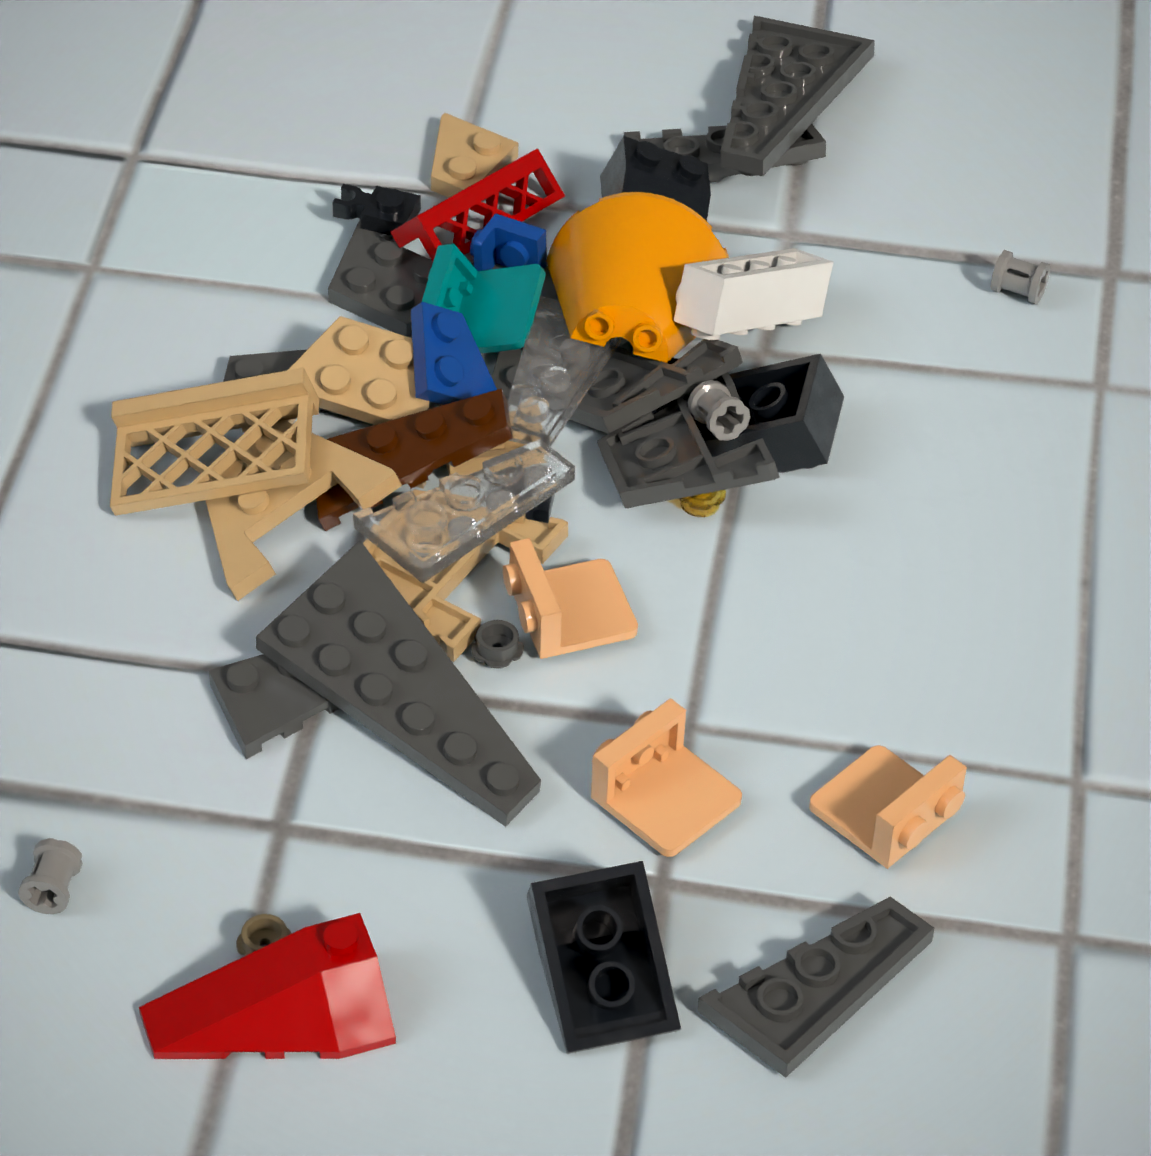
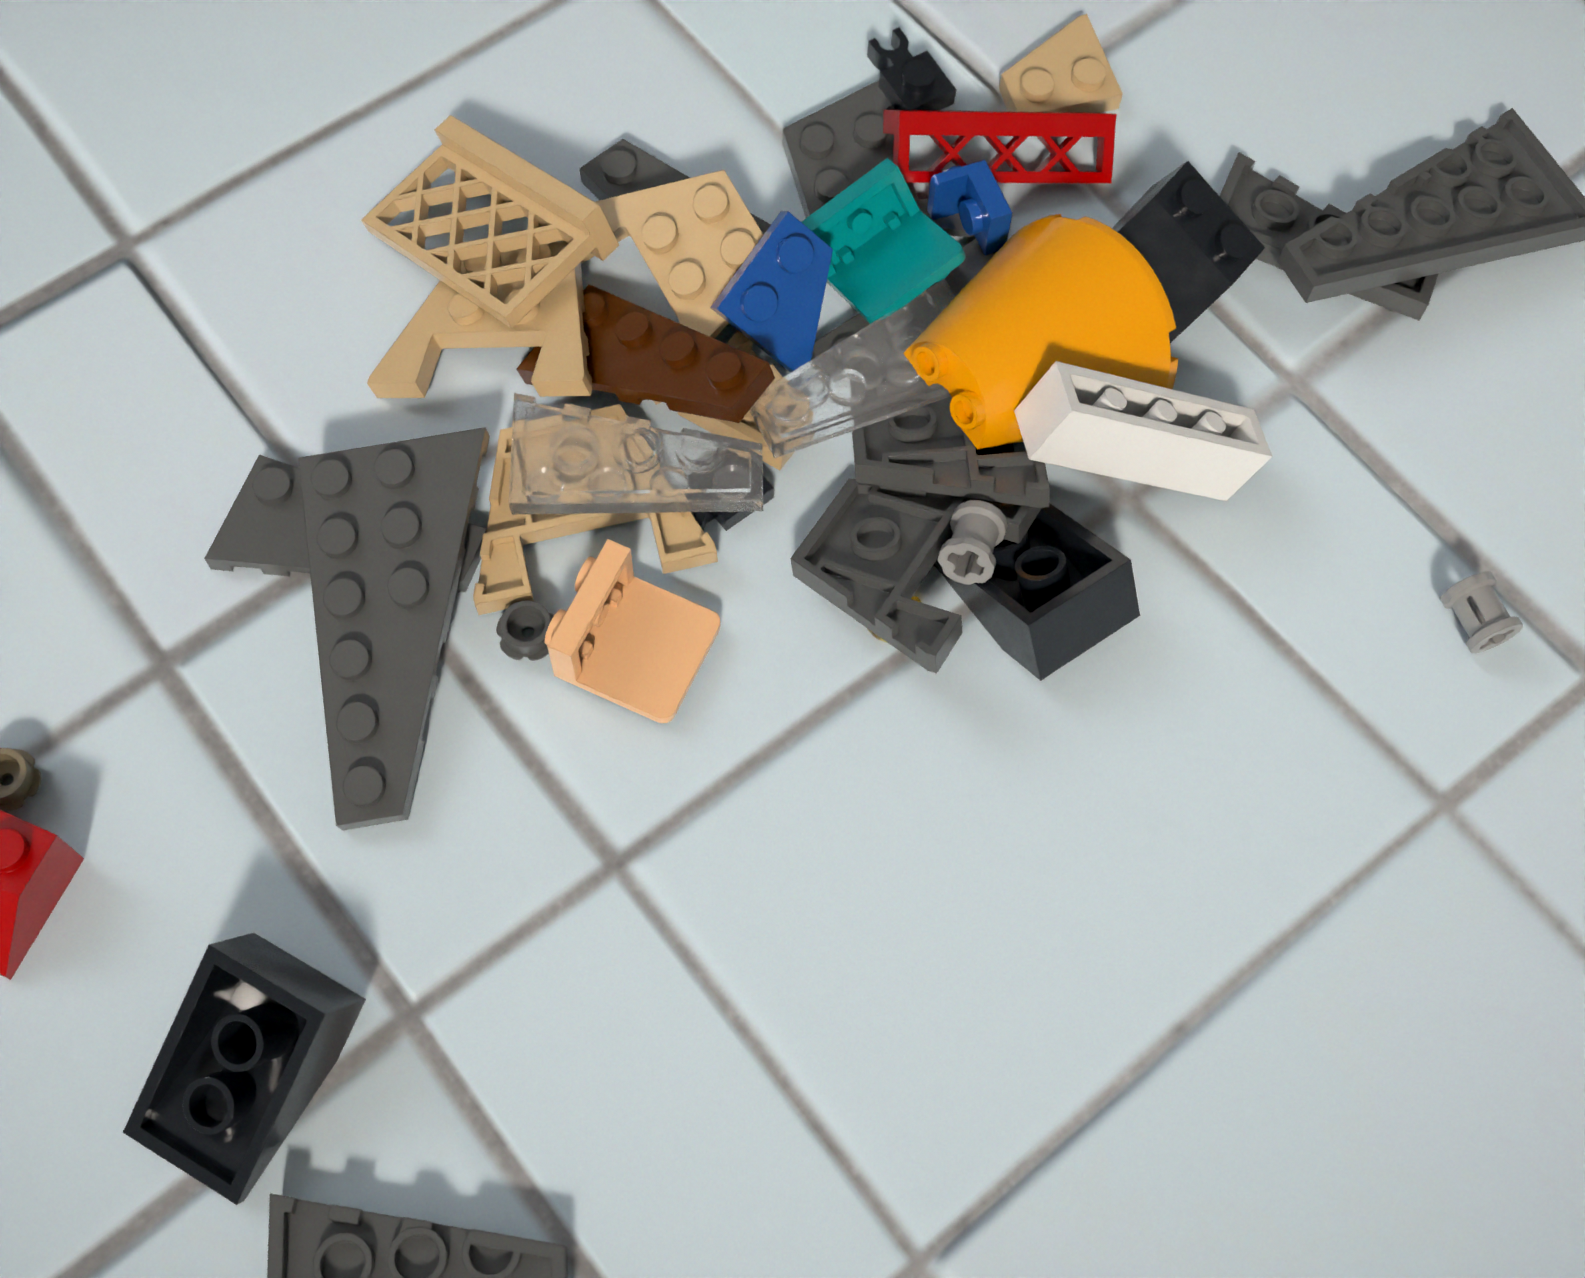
camera: 40 degrees right, 20 degrees up
light nougat bracket [591,698,742,857] -> none
light nougat bracket [809,745,967,869] -> none

